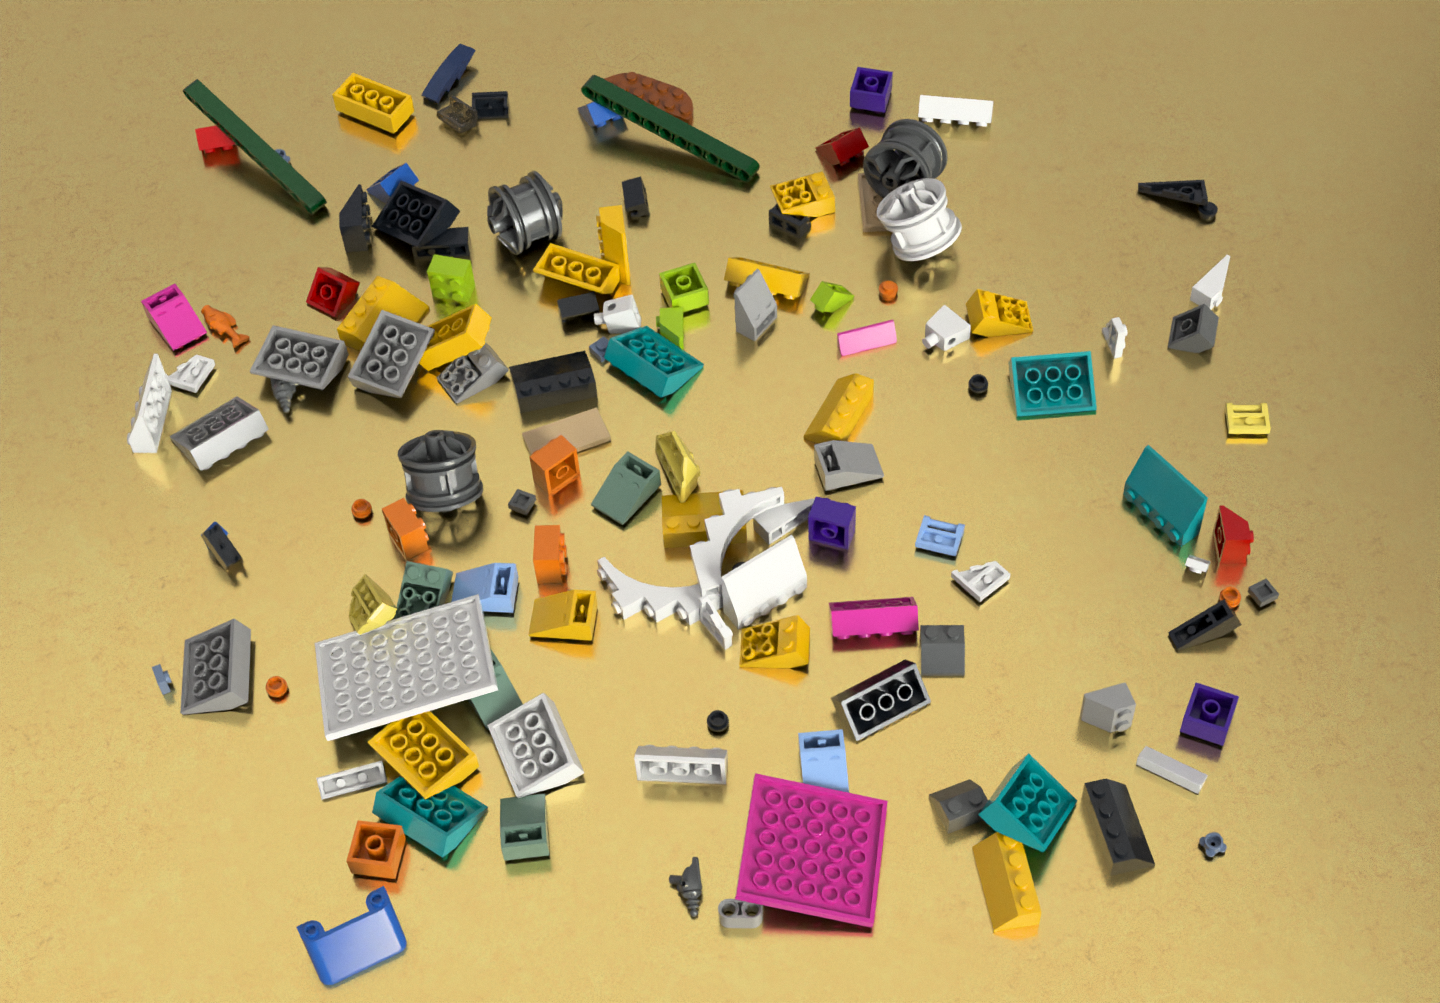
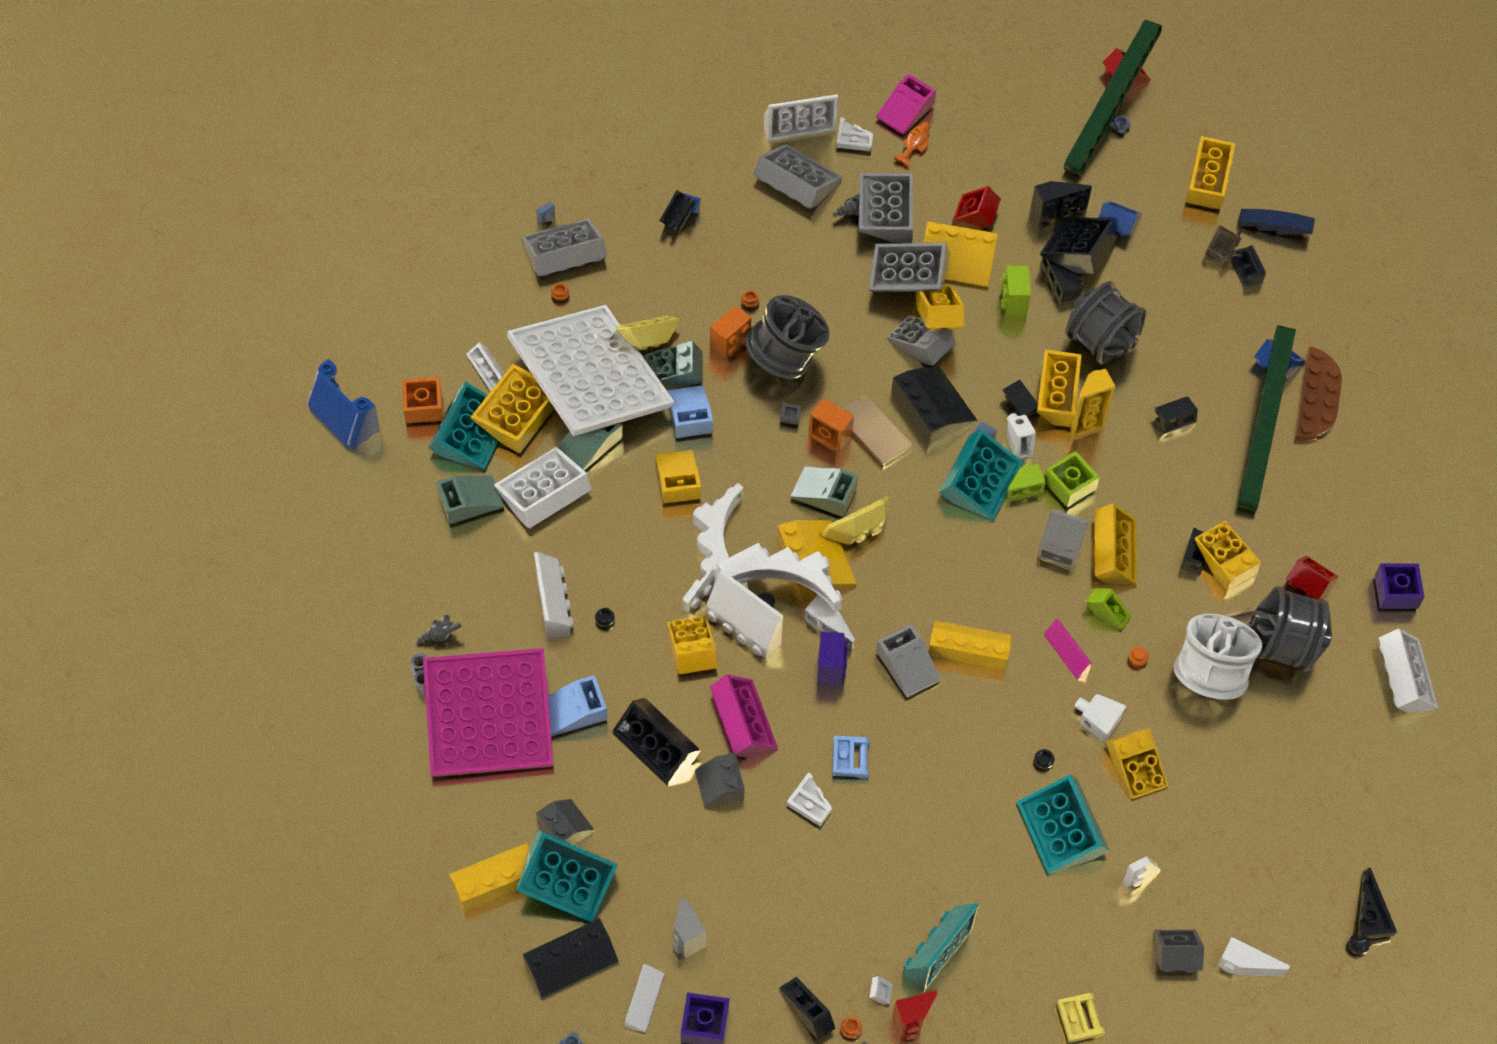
camera: 70 degrees right, 5 degrees up
orange brick [533,525,567,584] -> none

